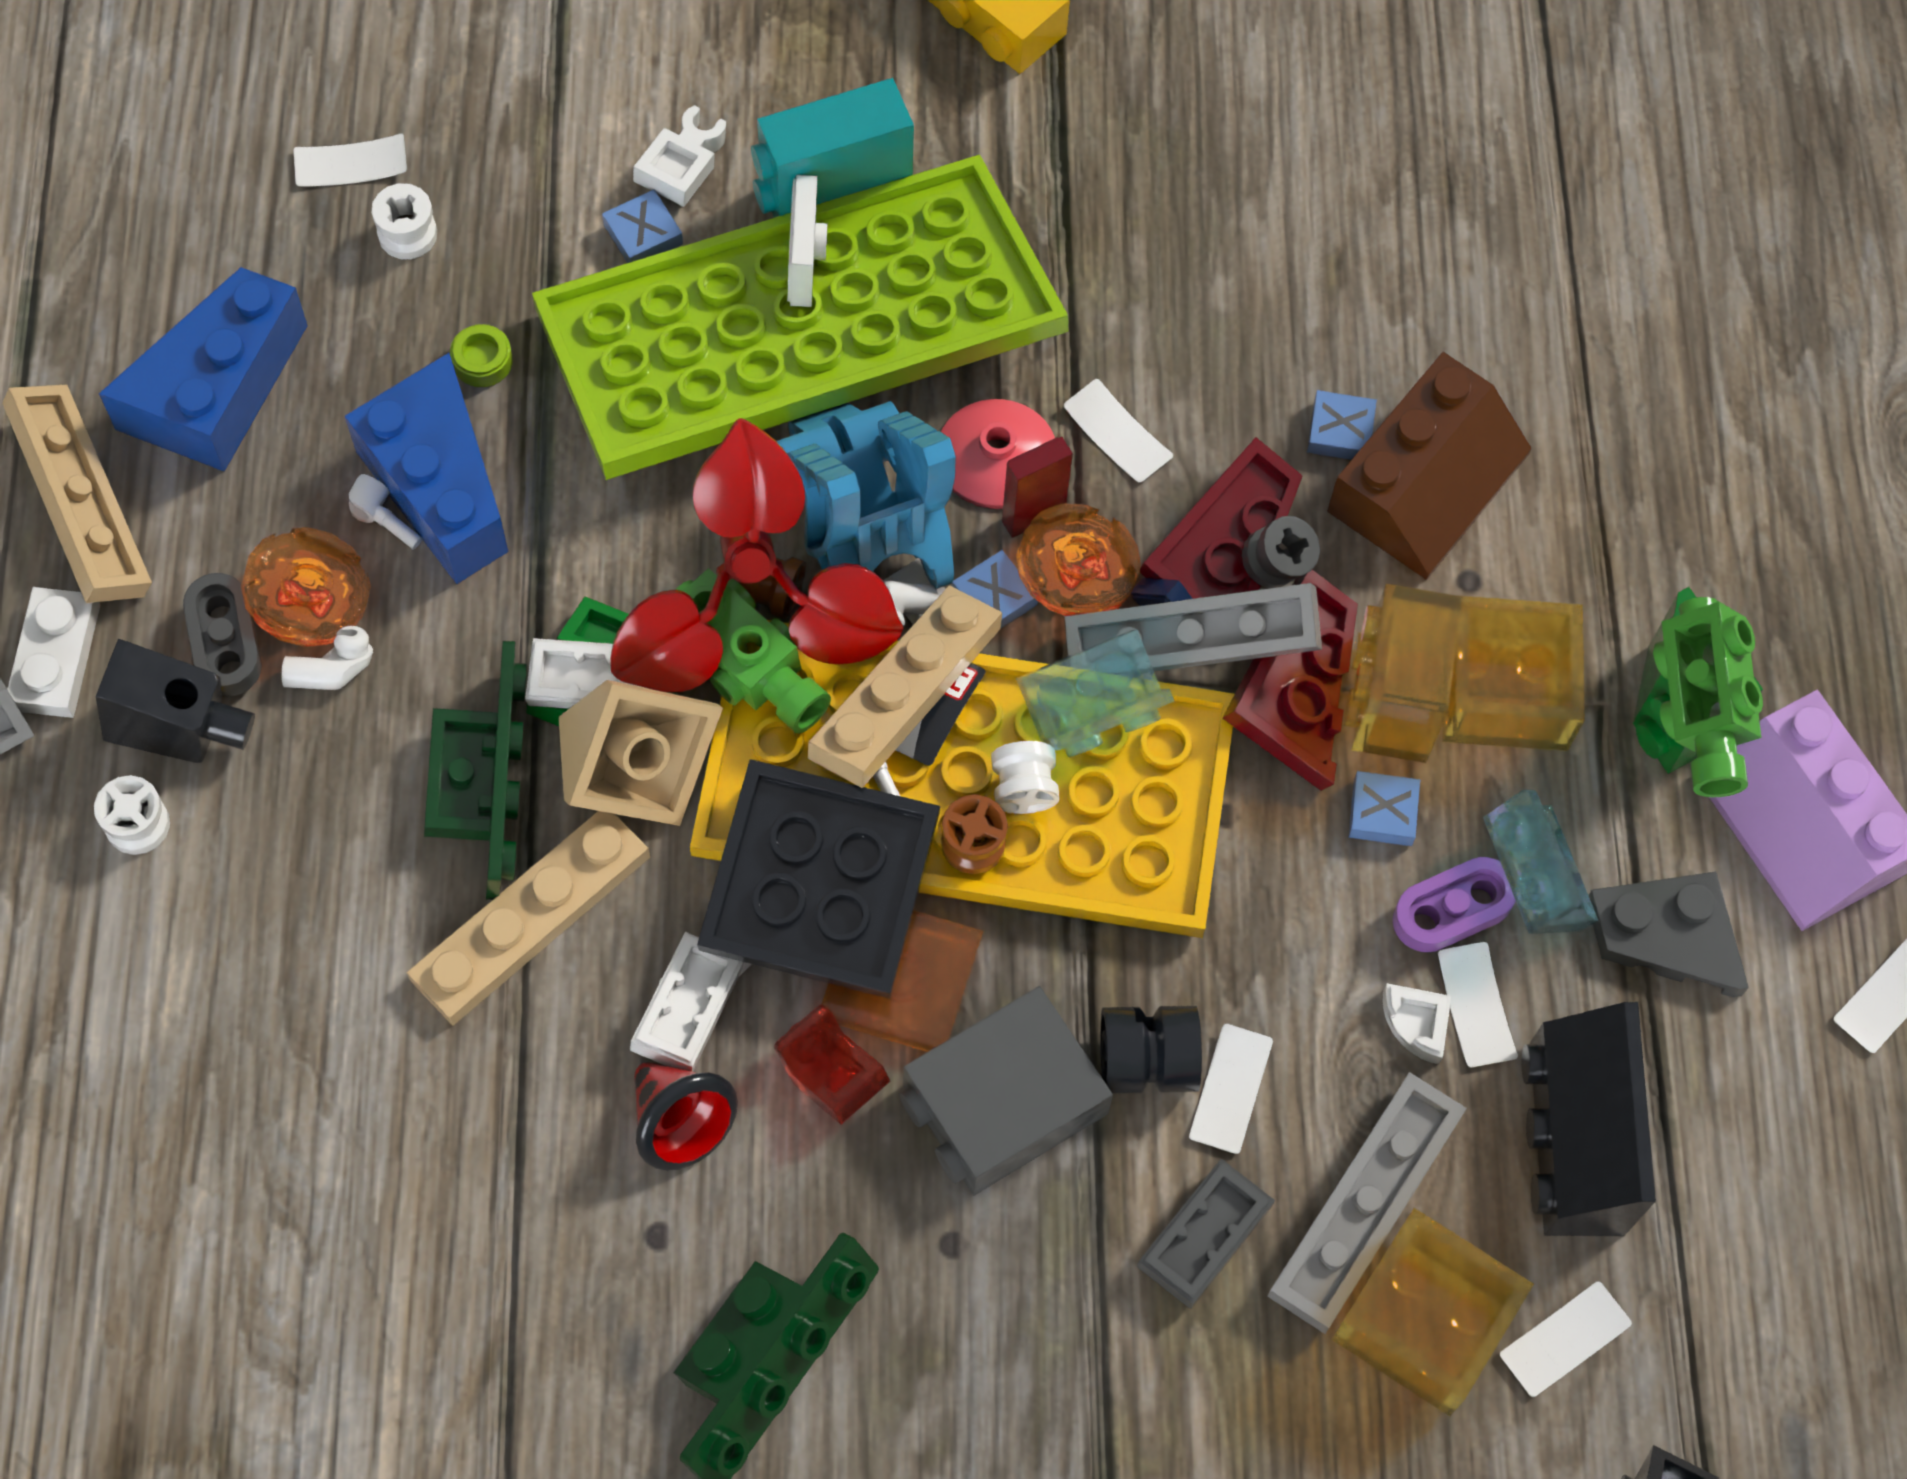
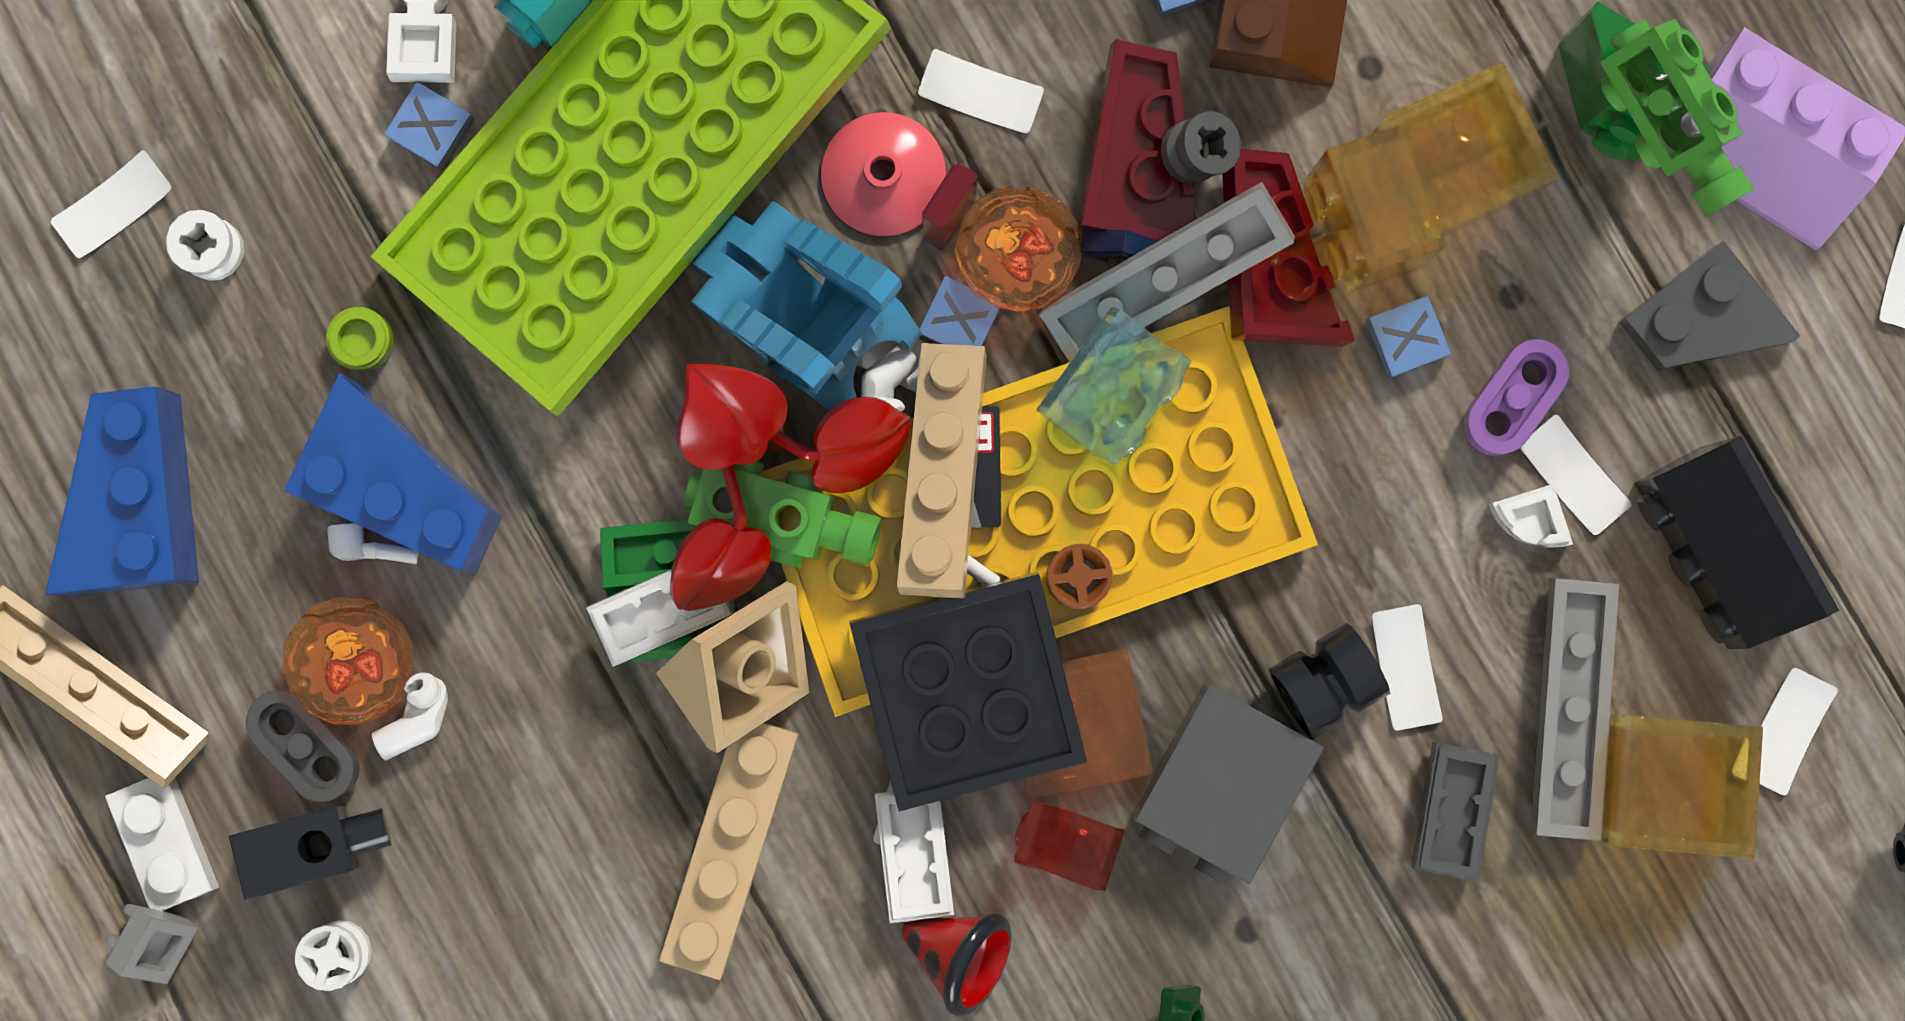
camera: 25 degrees left, 20 degrees up
dark green bracket [424,641,527,900] -> none
white plate [787,175,827,307] -> none
white wheel [991,741,1059,814] -> none
clear light blue bracket [1483,790,1598,934] -> none

